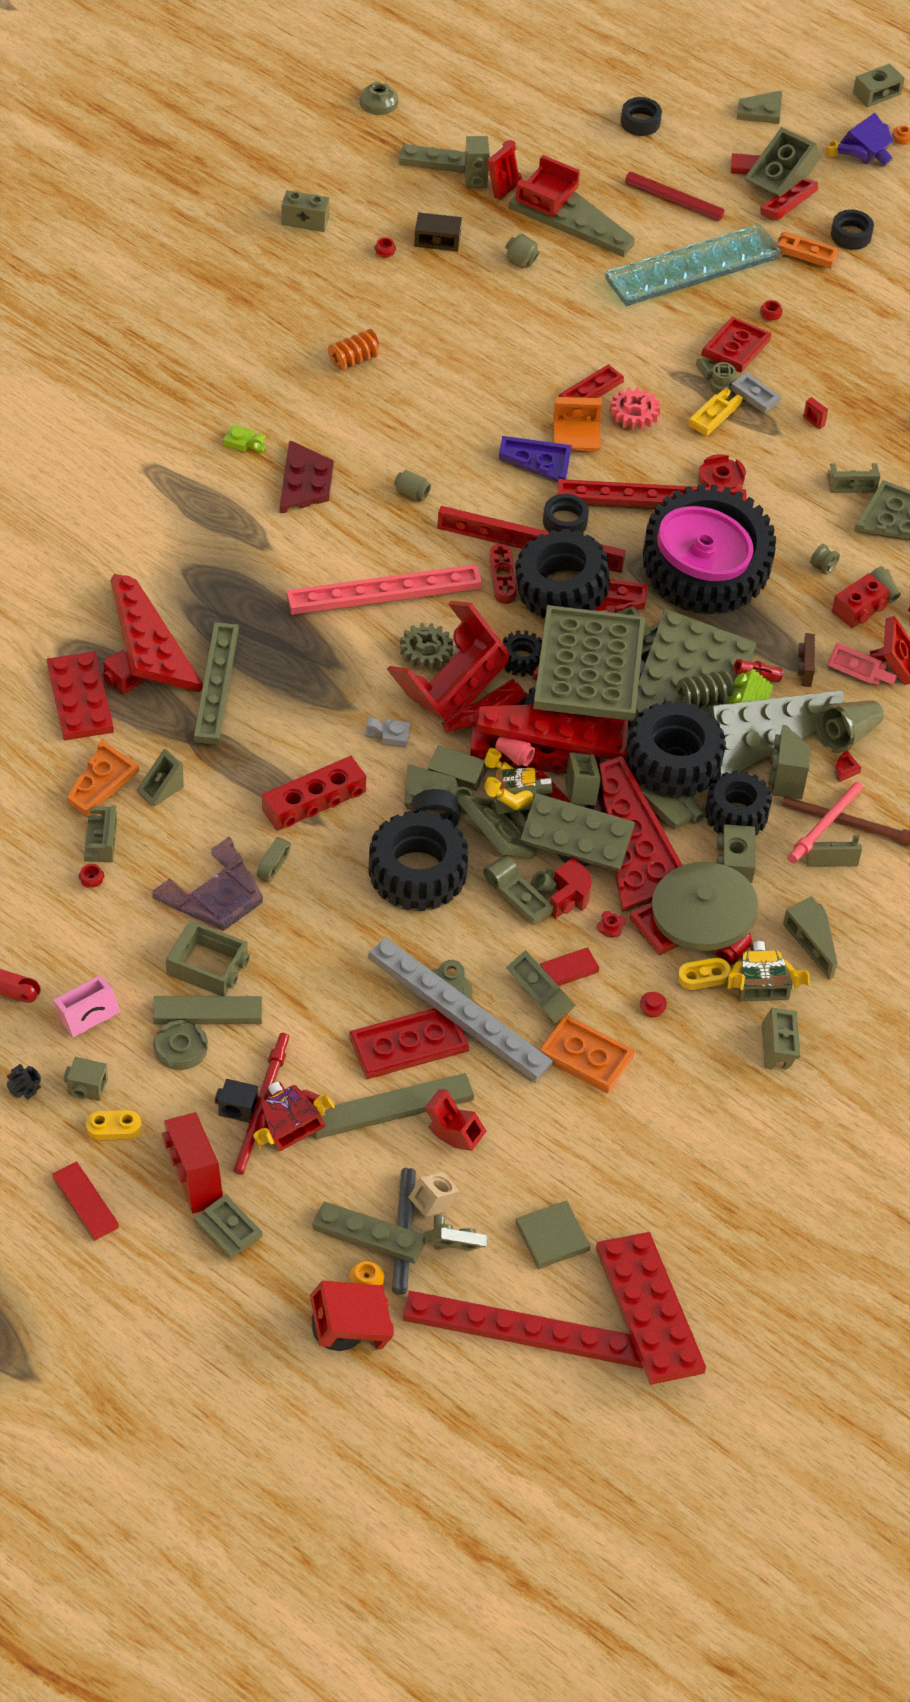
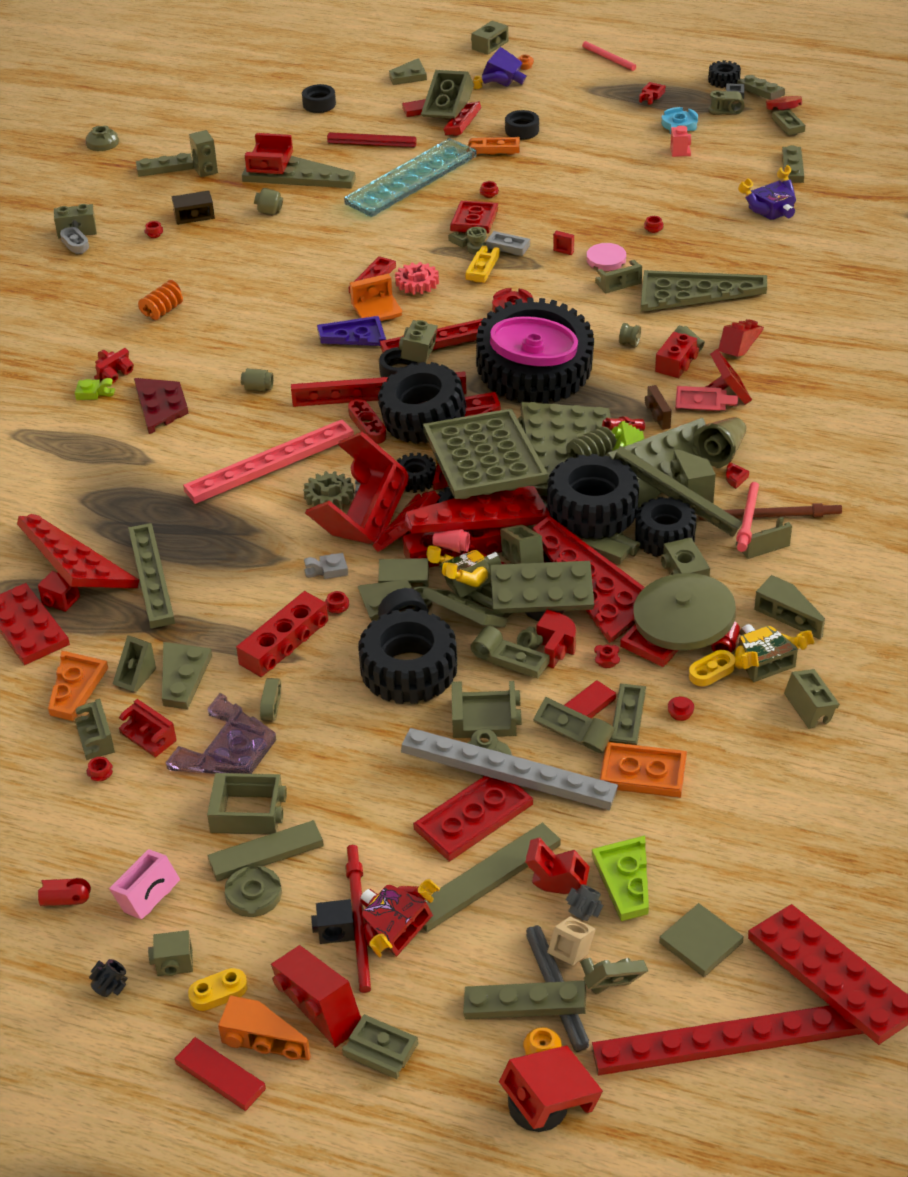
camera: 15 degrees left, 10 degrees down
red plate [487,140,522,199] -> none
none -> light grey plate [60,227,89,254]
none -> red hips [94,348,134,384]
none -> red hinge [119,699,177,758]
none -> olive wing [162,642,212,710]
none -> orange slope [218,995,311,1061]
none -> red plate [325,591,350,614]
none -> olive brick [399,320,438,363]
none -> olive panel [451,681,522,738]
none -> dark grey gear [566,884,604,921]
none -> bright pink tile [587,243,626,271]
none -> lime wing [592,835,649,921]
none -> olive tile [610,683,646,745]
none -> olive tile [613,446,742,537]

